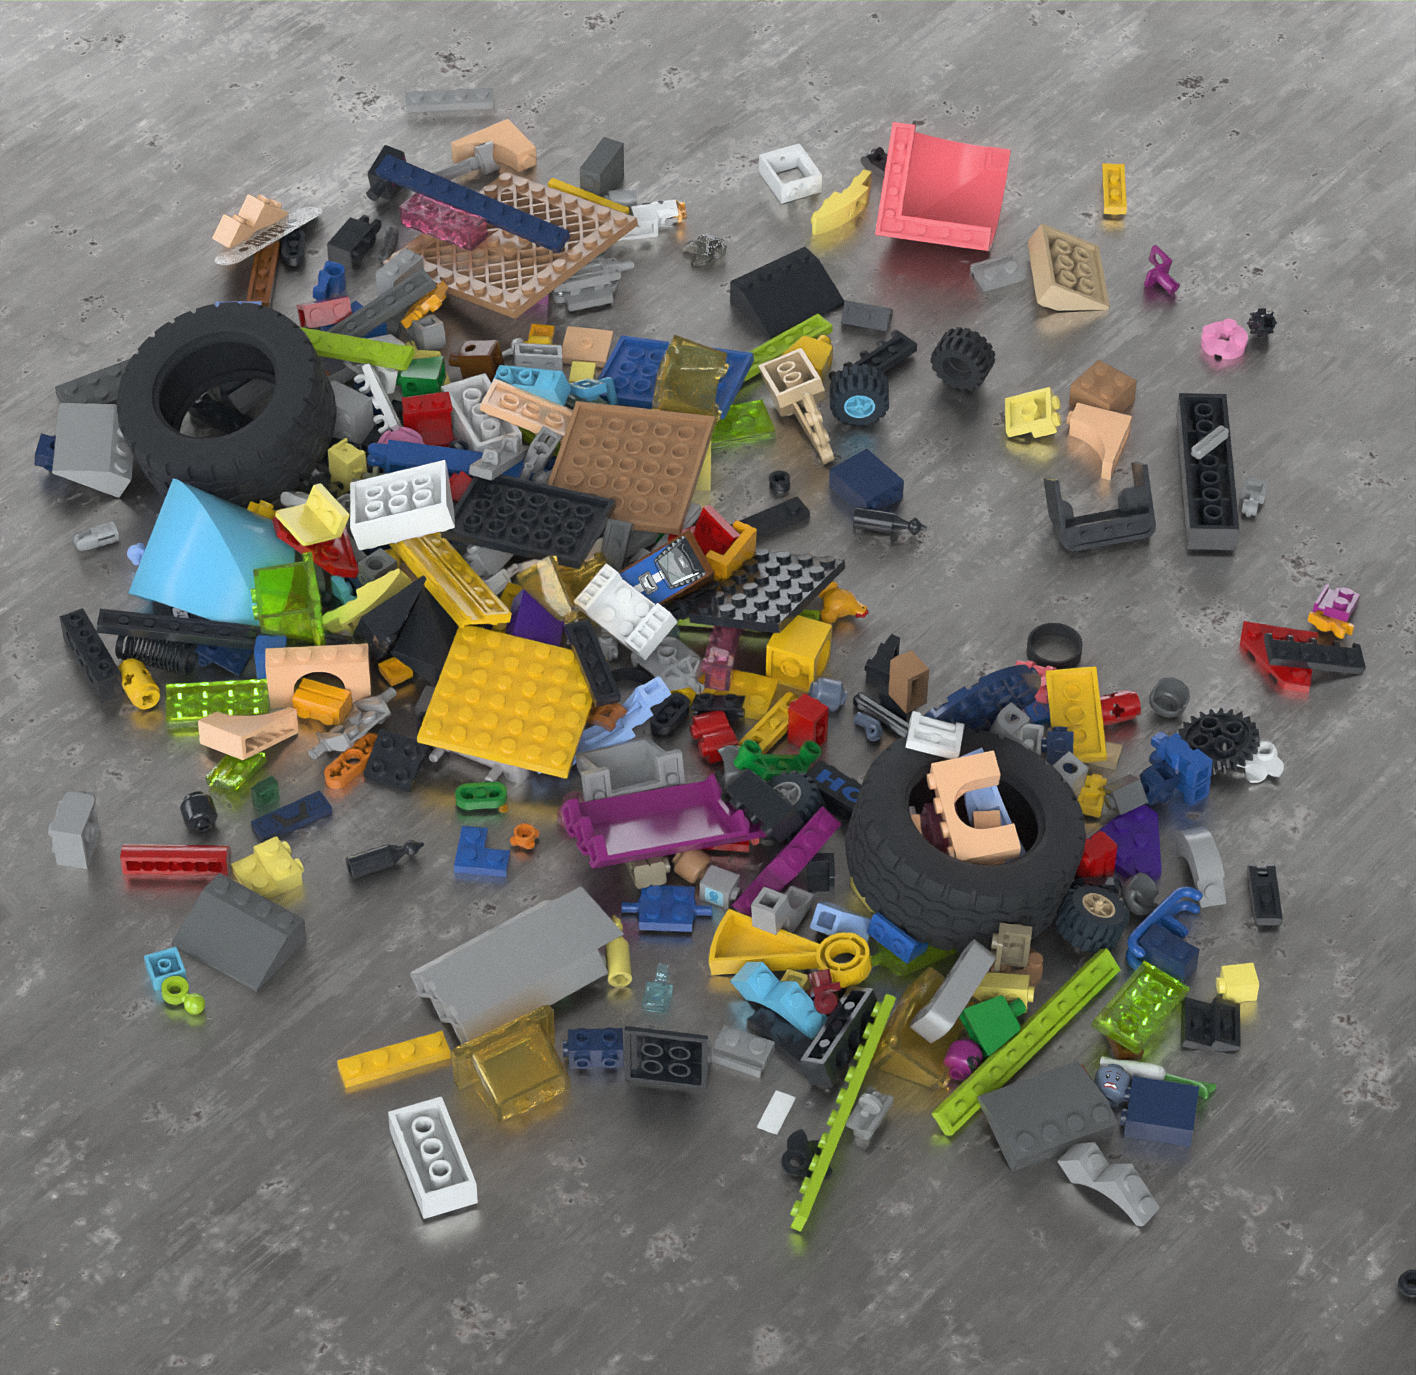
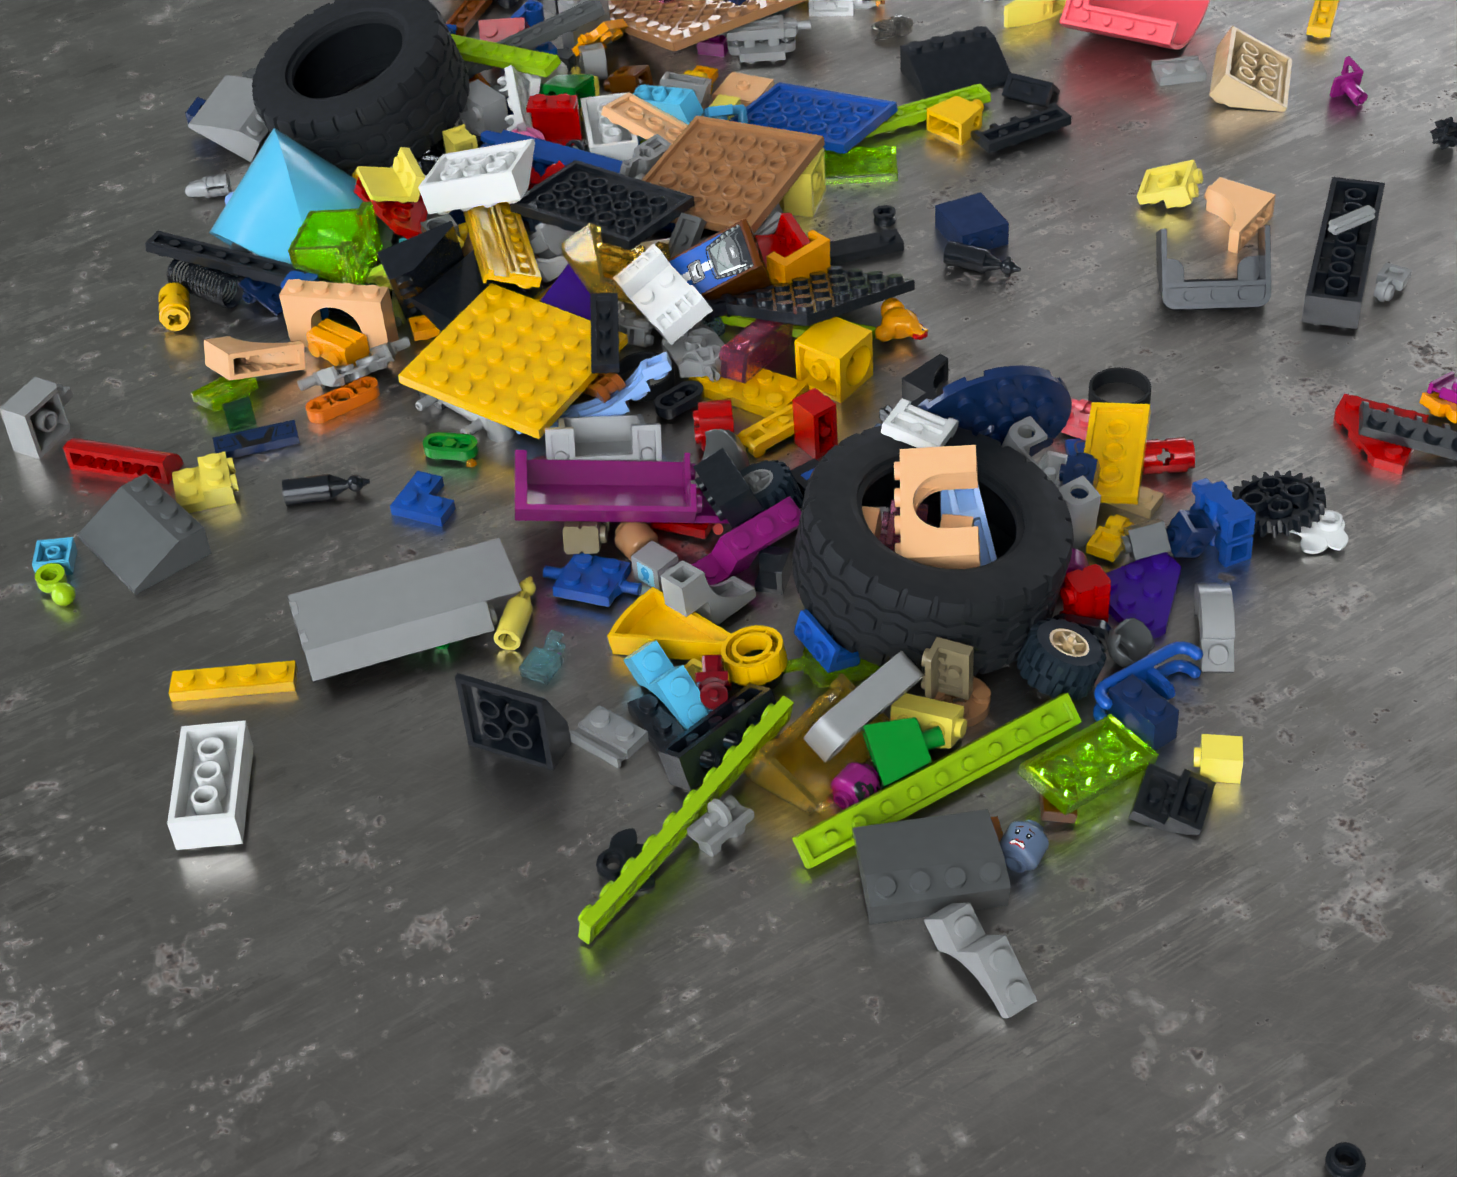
camera: 20 degrees right, 5 degrees down
black brick [59,608,124,702] -> none
clear neon green plate [166,679,269,729] -> none
black head [180,791,218,832] -> none
black bracket [363,728,434,792] -> none
clear yellow windscreen [452,1004,571,1123] -> none
light grey hinge [469,435,529,480] -> none
orange plate [510,823,540,849] -> none
dark blue brick [563,1027,624,1069] -> none
clear yellow windscreen [651,335,729,424] -> none
black hinge [691,693,745,721] -> none
green plate [733,739,822,781] -> none
white sticker [757,1090,796,1135] -> none
tan slope [758,348,835,465] -> none
sand blue head [808,677,847,712] -> none
light blue slope [810,901,872,943] -> none
black wheel [829,364,889,426] -> none
medium nougat brick [889,650,929,713] -> none
black tyre [930,327,996,391] -> none
medium nougat brick [1069,360,1137,413] -> none
white piece [1099,1056,1217,1099] -> none
dark blue brick [1120,1076,1199,1147] -> none
dark grey hair [1149,677,1190,718] -> none
bright pink plate [1201,318,1248,360] -> none
black plate [1247,864,1283,925] -> none

